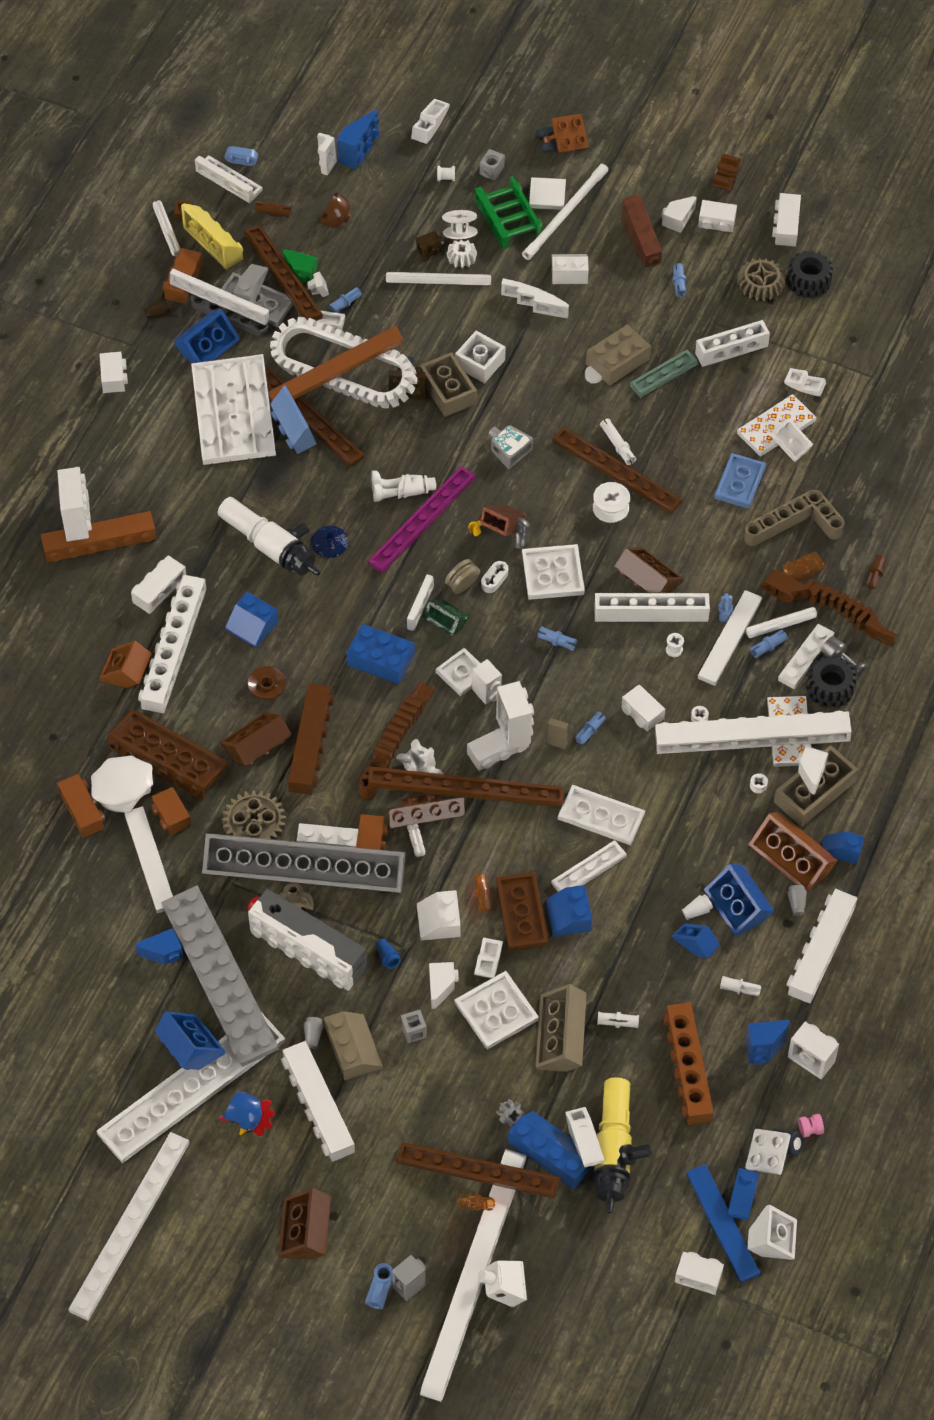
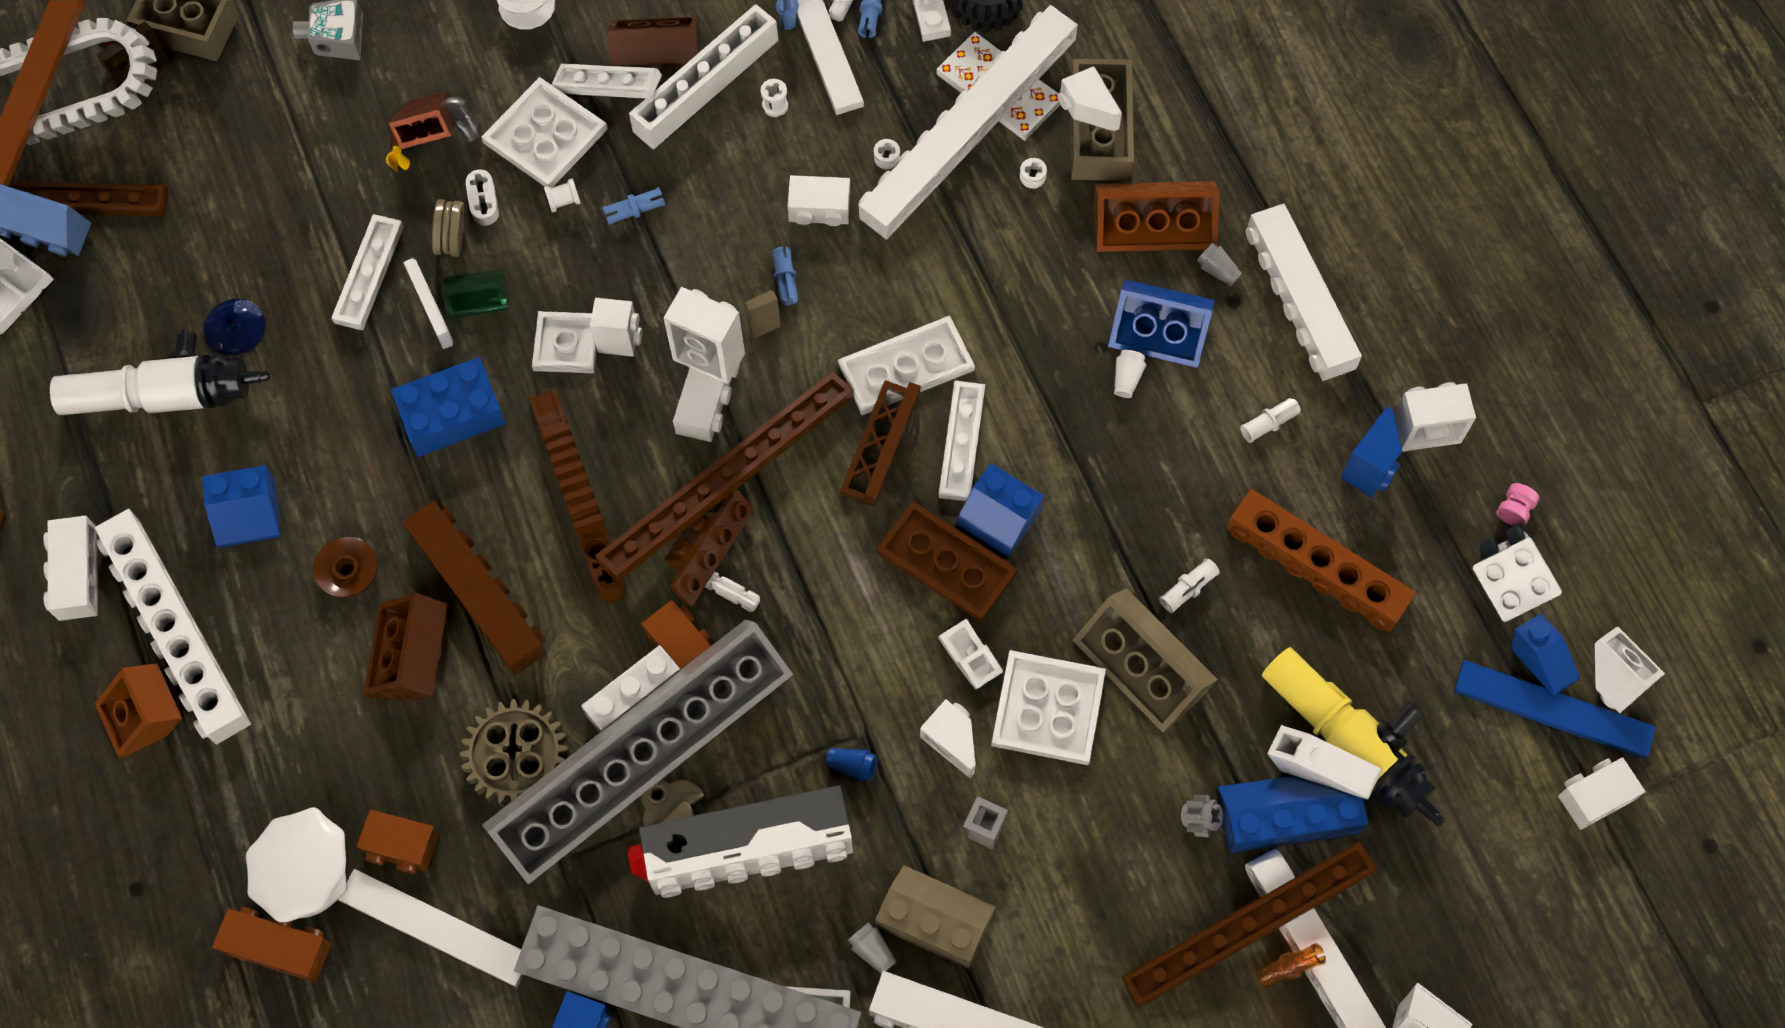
camera: 45 degrees left, 10 degrees up
reddish brown bracket [107,709,229,800] -> none
magenta tile [368,466,476,574] -> none
white piece [371,471,436,502] -> none
white animal [396,739,444,774] -> none
white slope [417,890,460,940] -> none
clear orange axle [474,873,490,912] -> none
blue slope [672,923,720,958] -> none
blue slope [821,831,865,865] -> none
none -> white plate [331,214,404,331]
none -> white bush [544,178,581,213]
none -> white tile [551,64,662,99]
none -> reddish brown fence [840,380,921,507]

